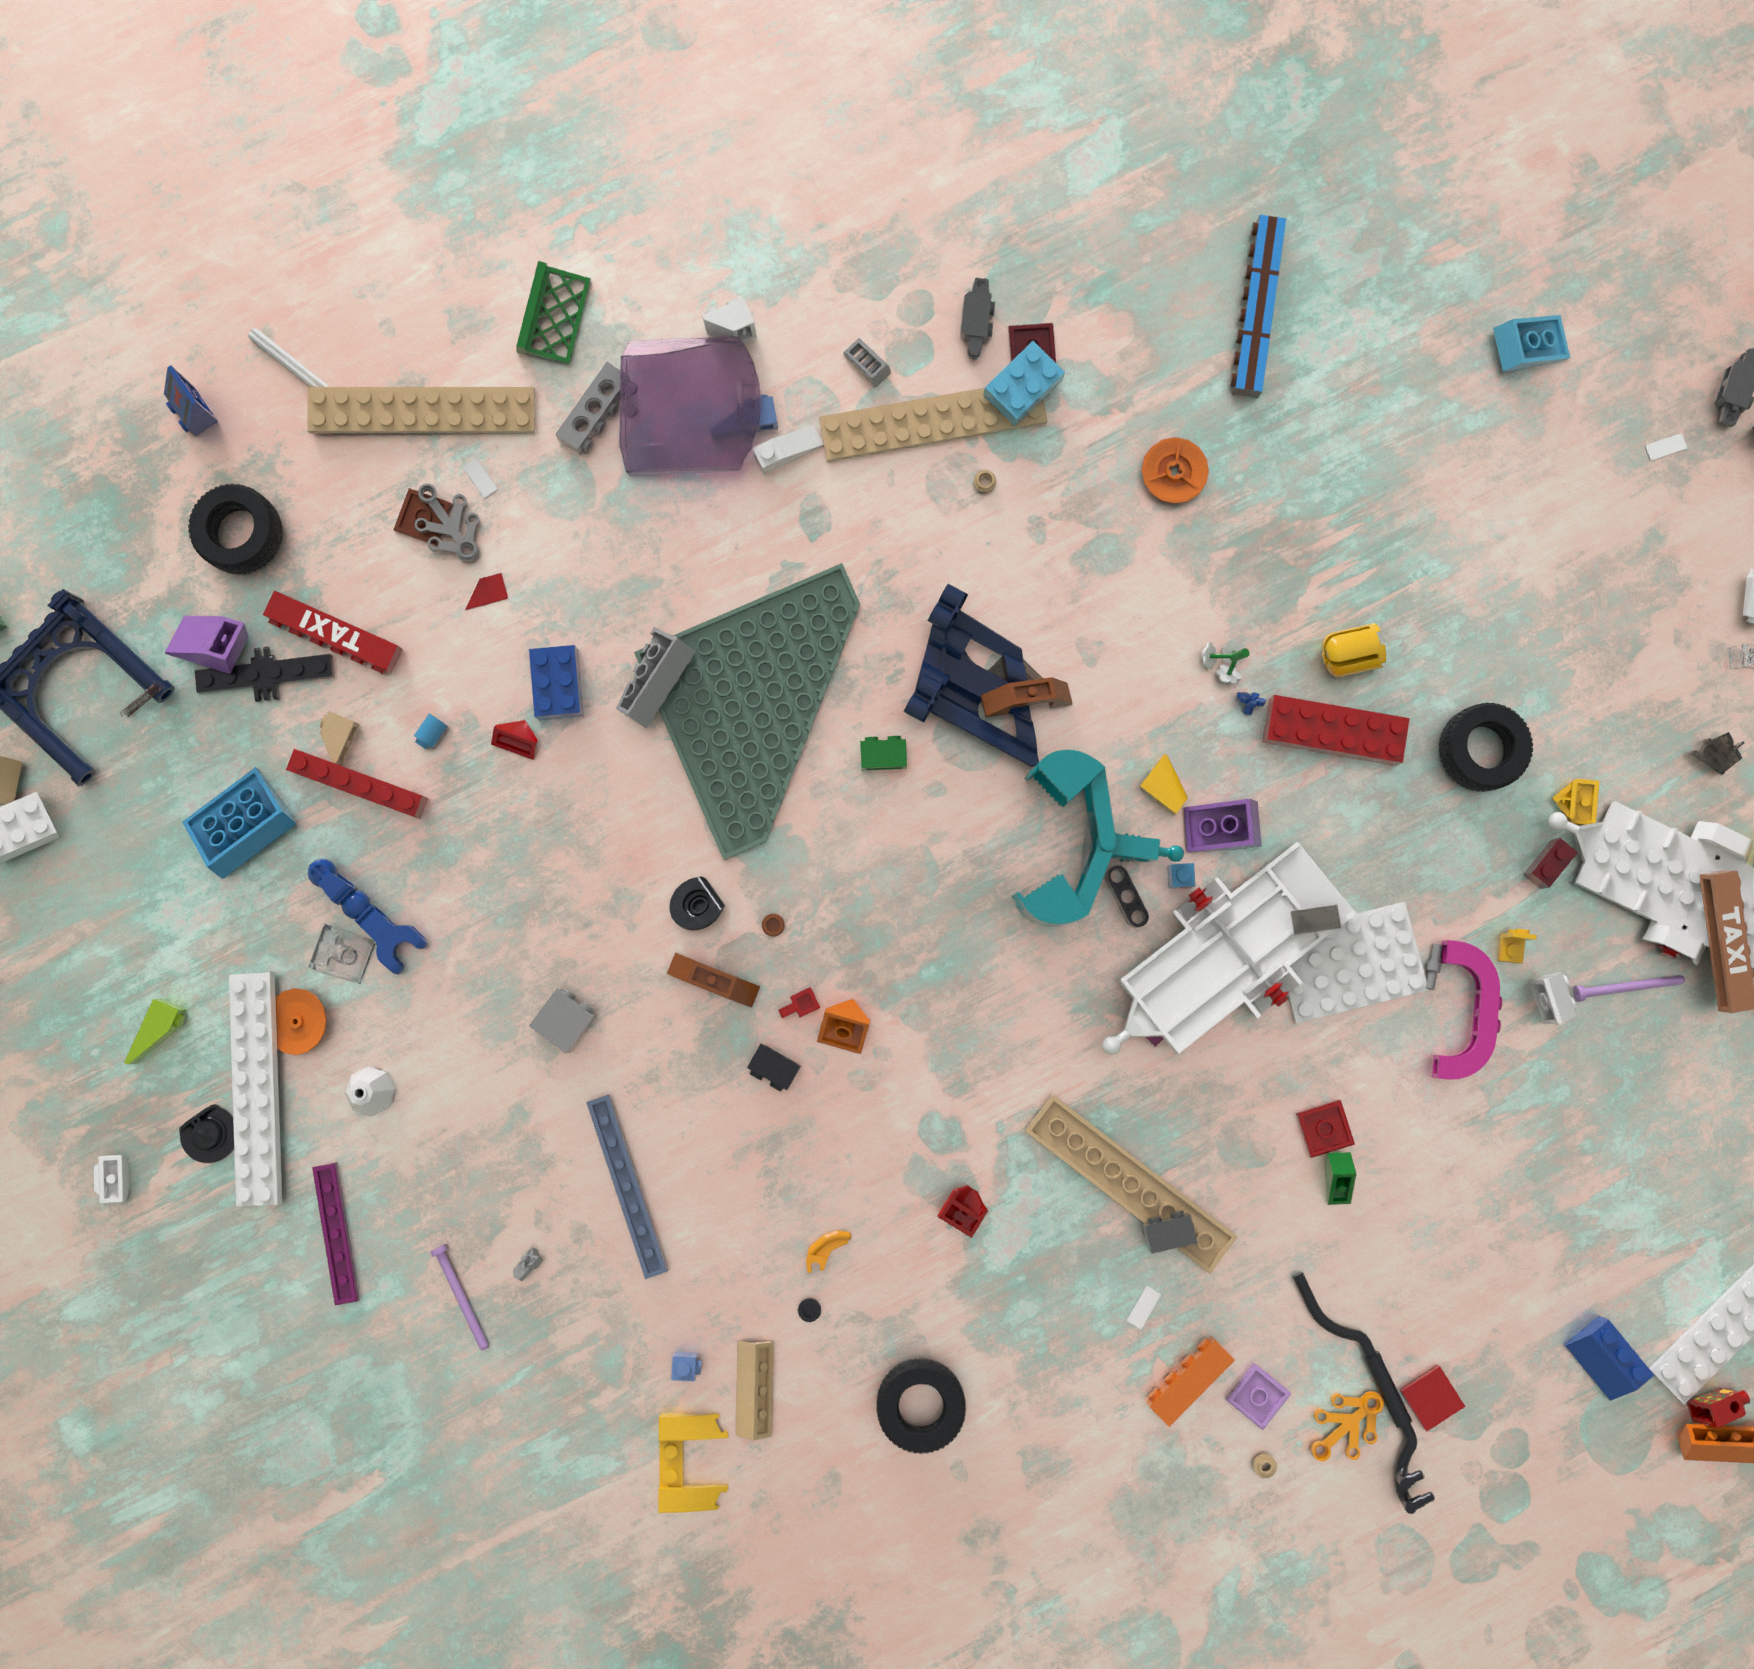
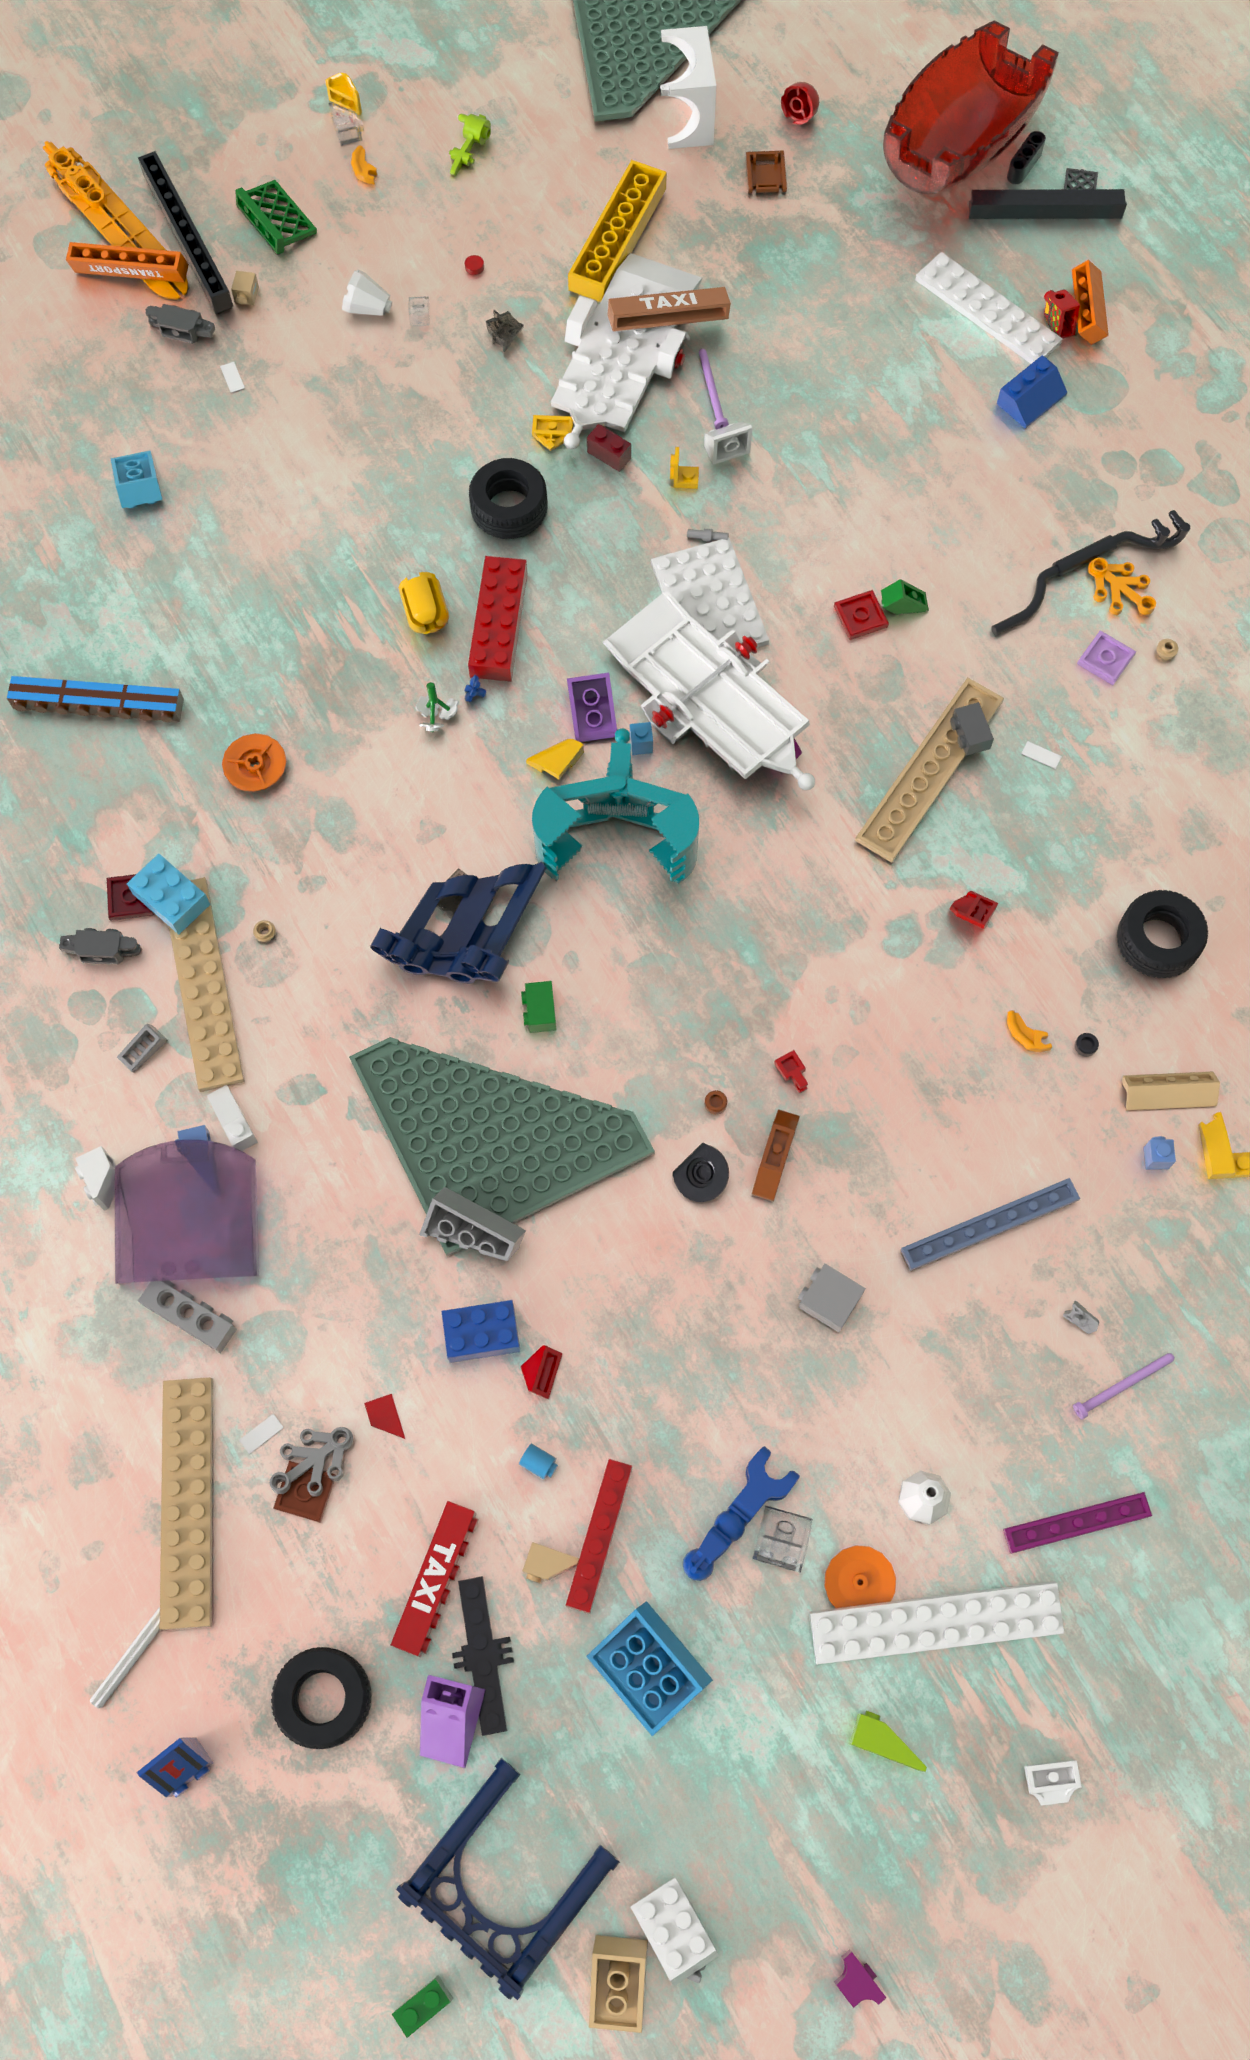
camera: 90 degrees left, 15 degrees down
piece [120,682,164,718] -> none
black hat [179,1104,234,1163] -> none
green fence [516,261,591,365] -> none
black brick [747,1043,802,1092] -> none
orange slope [817,999,871,1054] -> none
dark orange slope [980,677,1073,718] -> none
black beam [1105,865,1149,928] -> none
orange brick [1146,1336,1235,1427] -> none
clear smoke tile [1290,905,1341,935] -> none
red tile [1399,1365,1466,1432] -> none
dark pink arch [1432,940,1502,1079] -> none

